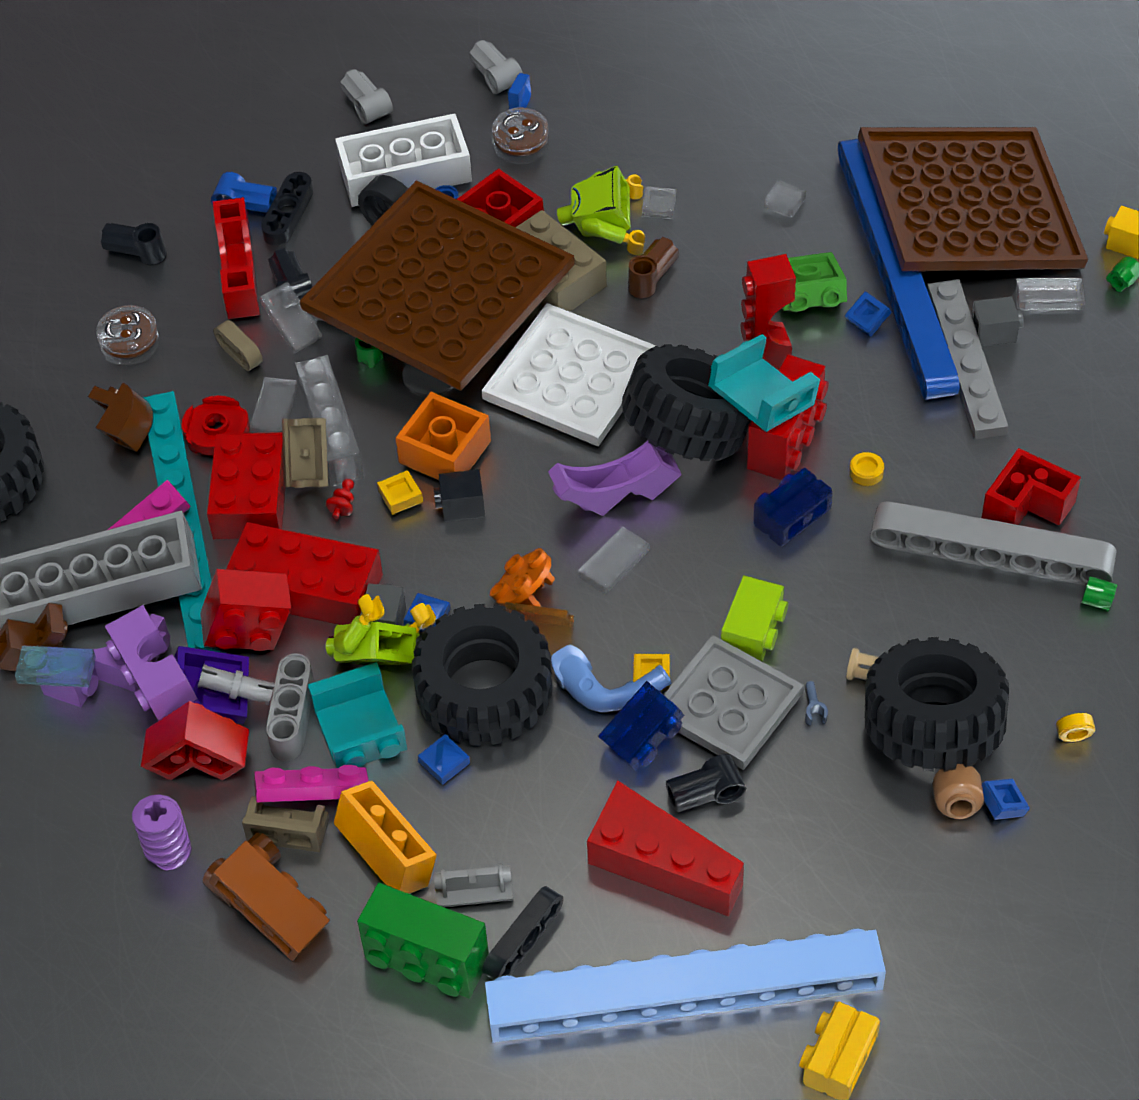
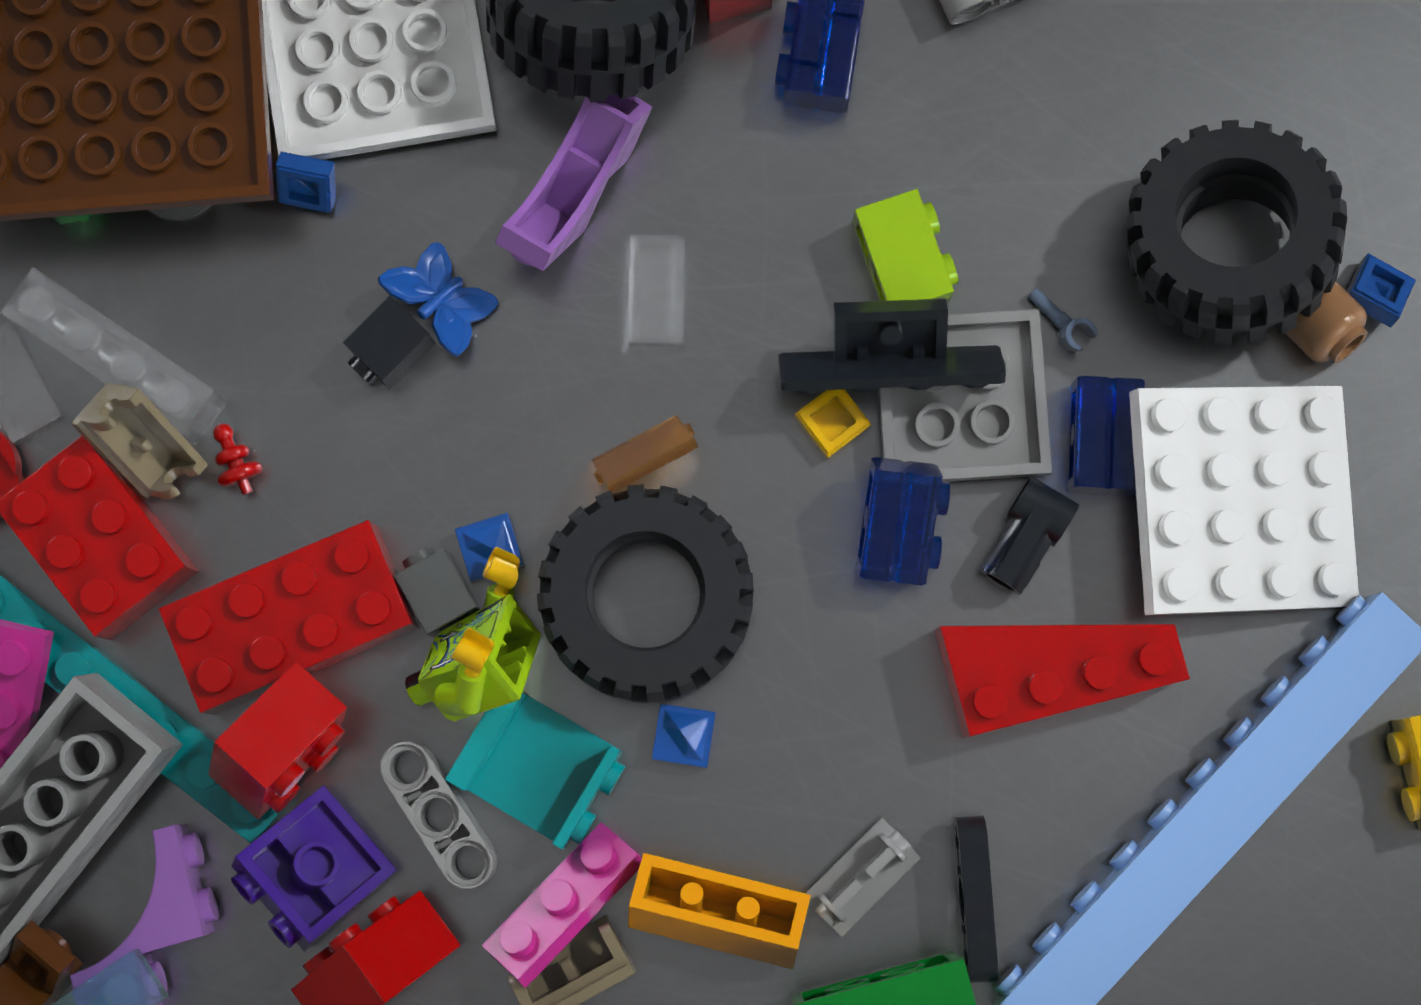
camera: 40 degrees left, 30 degrees up
medium lavender arch [105,605,197,721] -> none
light grey pin [198,664,275,705] -> none
yellow plate [377,470,423,515] -> none
orange brick [395,392,491,480] -> none
orange plate [490,548,555,614] -> none
medium blue piece [551,645,672,713] -> none
tan bush [846,648,878,681] -> none
yellow tile [1056,713,1095,742] -> none
none -> blue tile [275,151,336,213]
none -> blue piece [378,242,498,357]
none -> black bracket [778,299,1006,394]
none -> clear blue brick [1067,376,1145,496]
none -> white plate [1129,386,1359,616]

